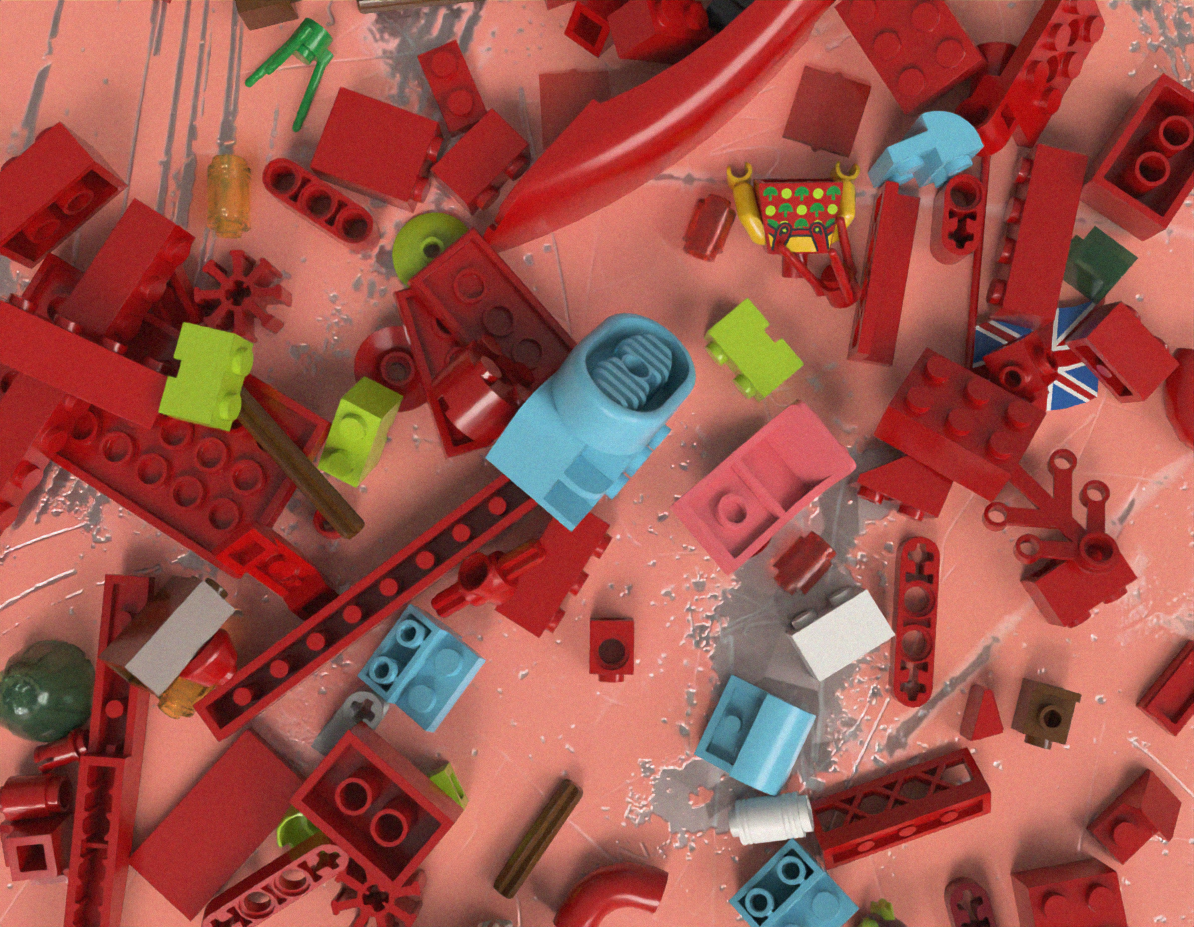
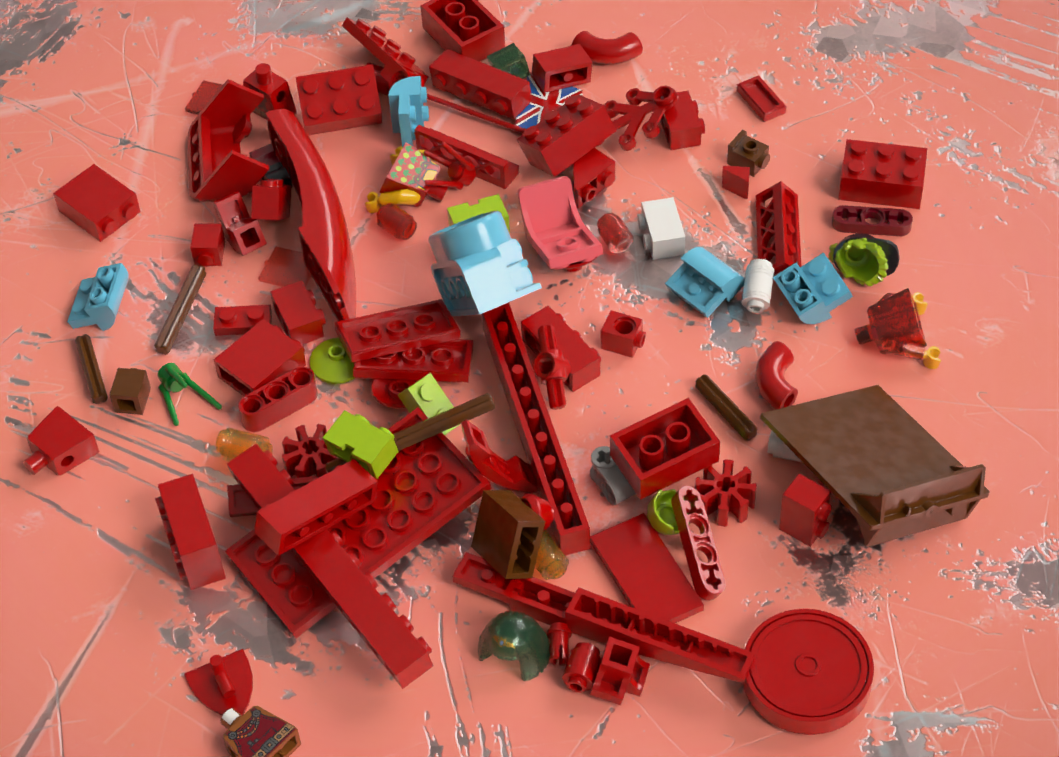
camera: 65 degrees left, 35 degrees down
medium azure brick [357,604,486,733] -> none
red brick [431,334,535,444] -> none
clear red piece [782,65,872,158] -> none
red beam [888,537,940,708] -> none
red beam [930,174,984,265] -> none
red brick [982,330,1060,403] -> none
red slope [1085,769,1182,865] -> none

